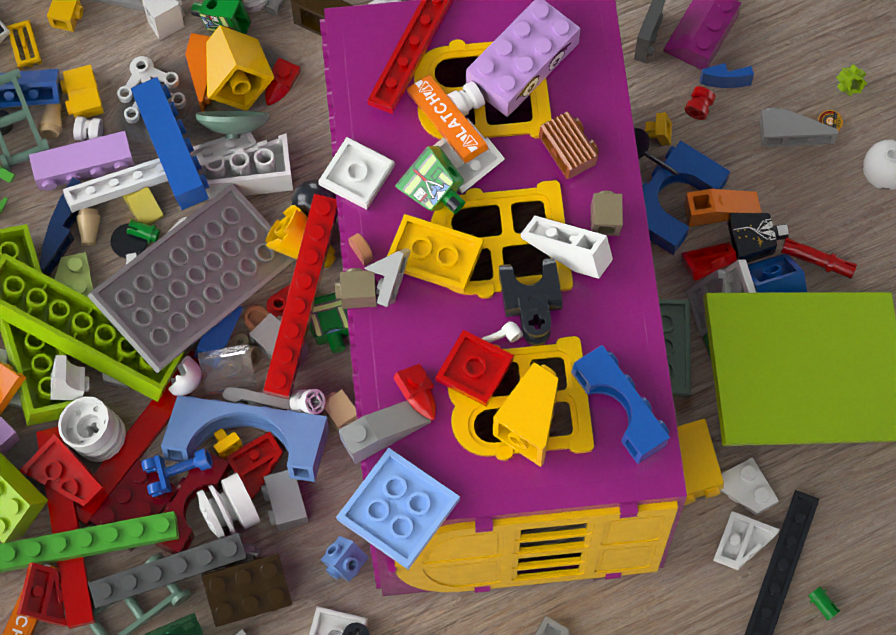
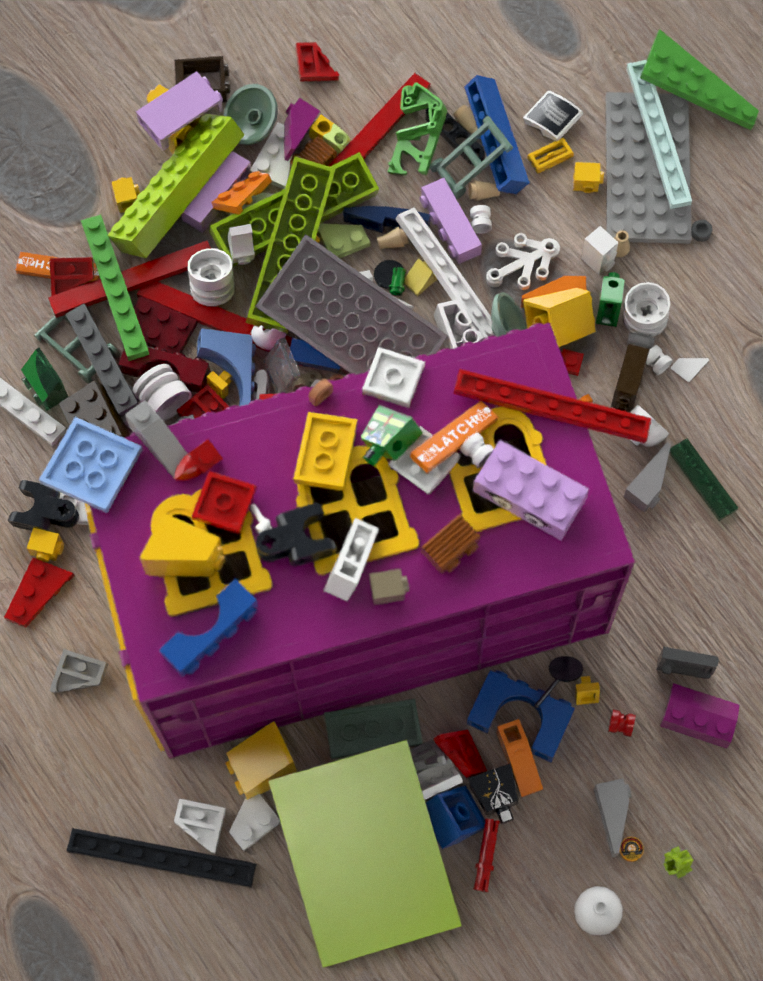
camera: 80 degrees right, 0 degrees up
red wing [19,434,106,508] -> none
yellow brick [60,64,104,119] -> none
blue brick [131,77,210,210] -> none
blue bar [141,448,213,497] -> none
dark tan brick [335,268,377,309] -> none
slope [365,248,411,307] -> none
blue slope [700,63,754,88] -> none
green pin [808,586,841,621] -> none

